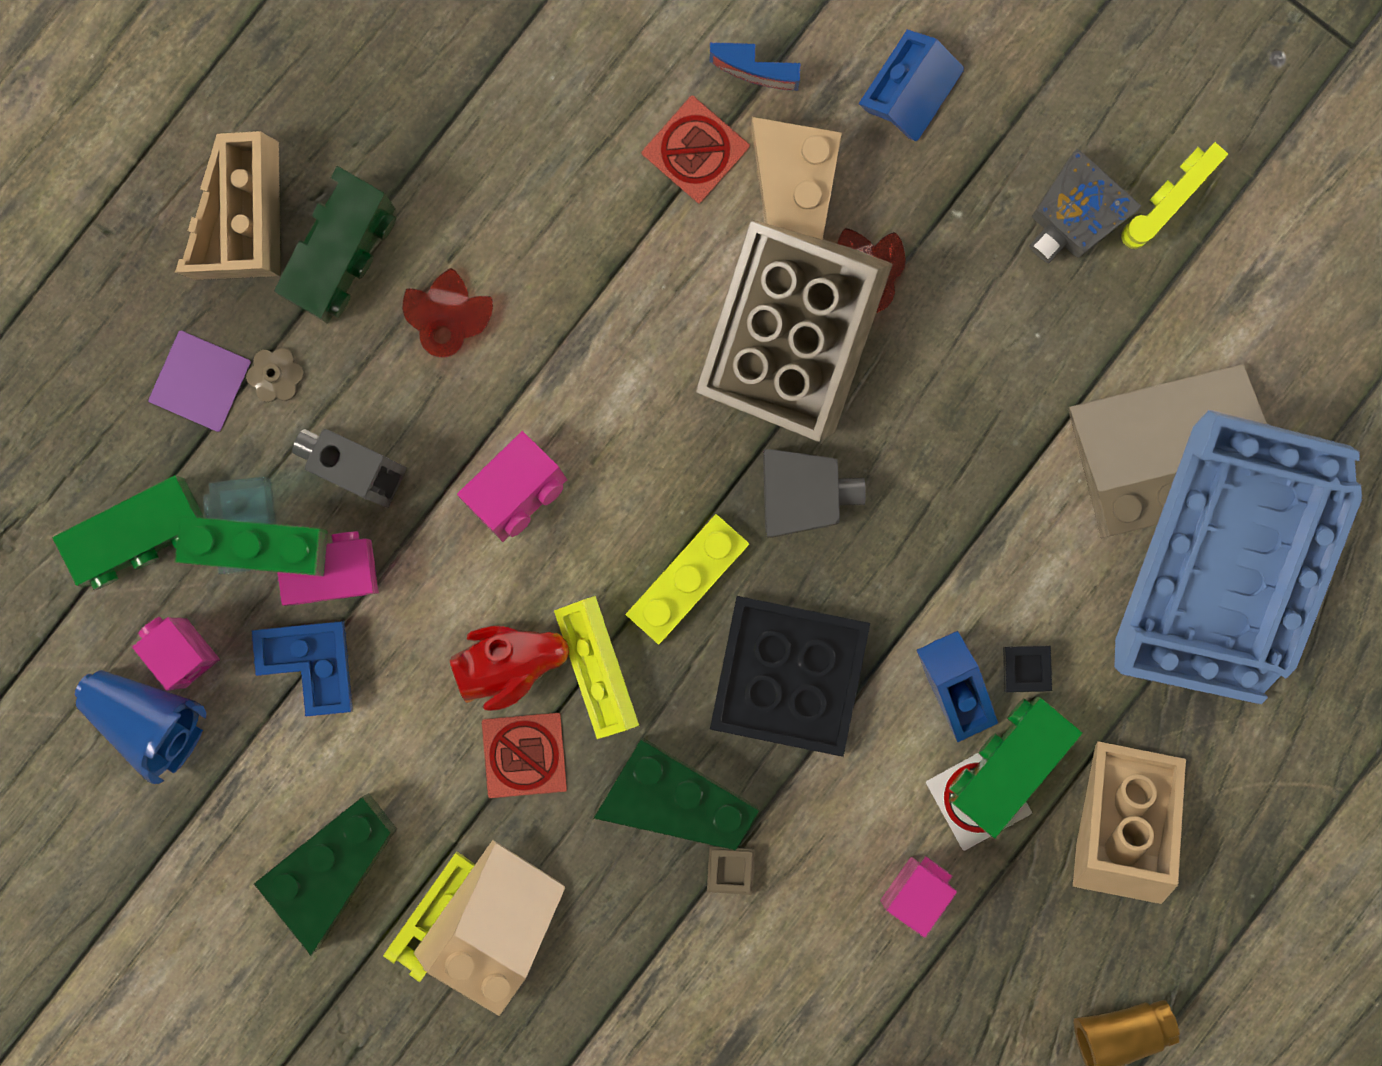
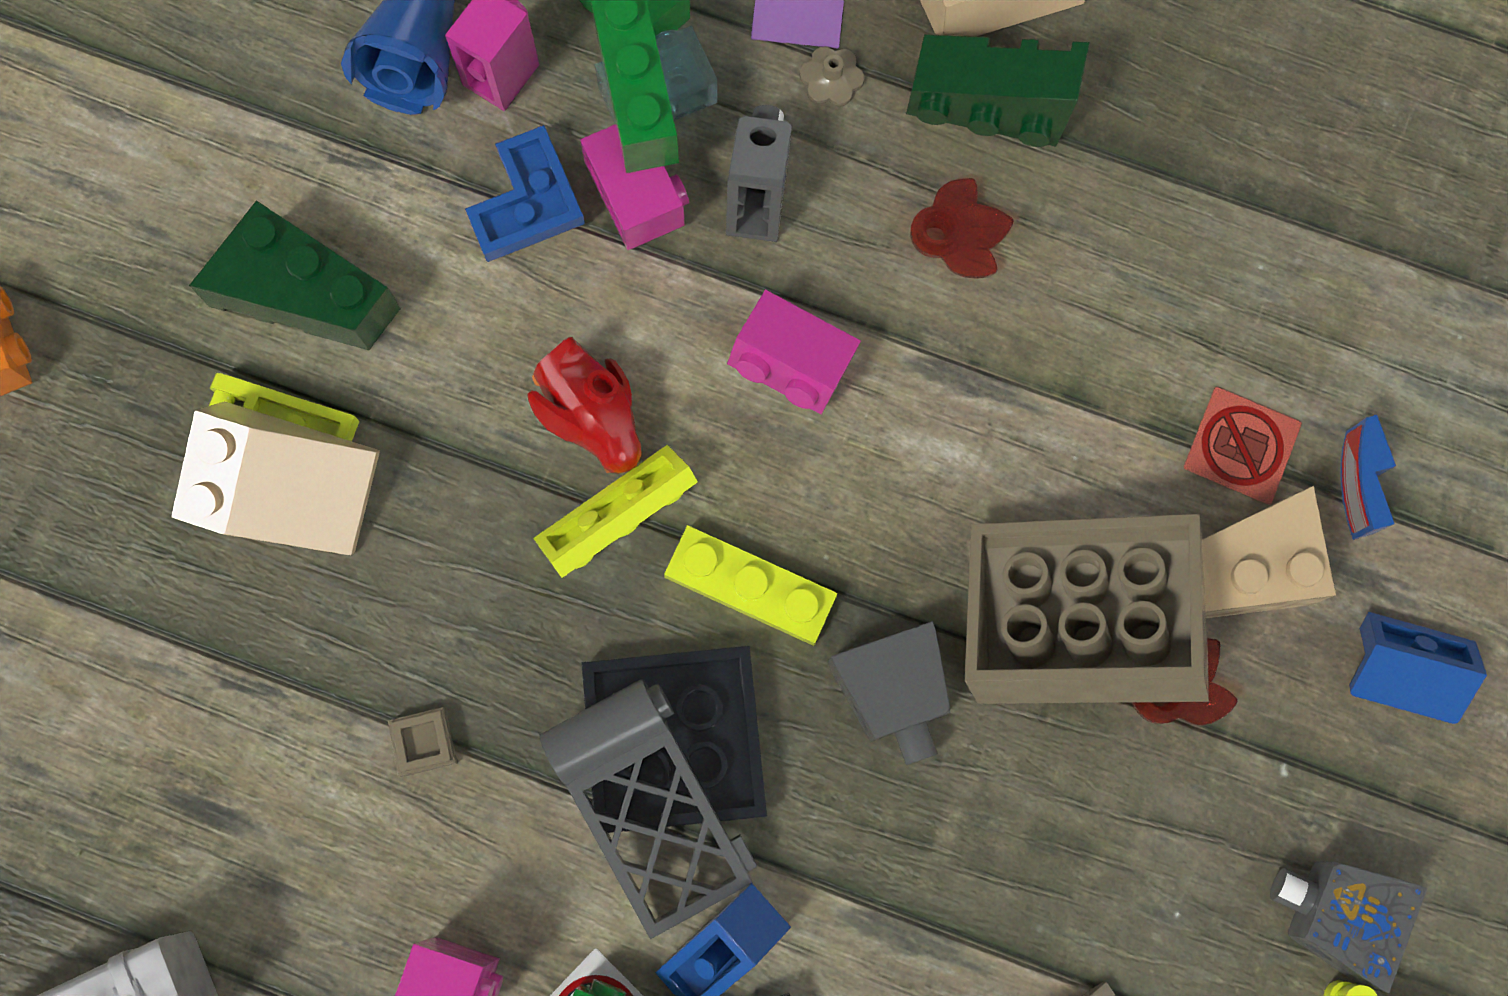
camera: 65 degrees right, 10 degrees down
clear red sticker [482,713,567,798] -> none
dark green wedge [593,737,759,851] -> none
none -> dark grey piece [540,679,757,939]

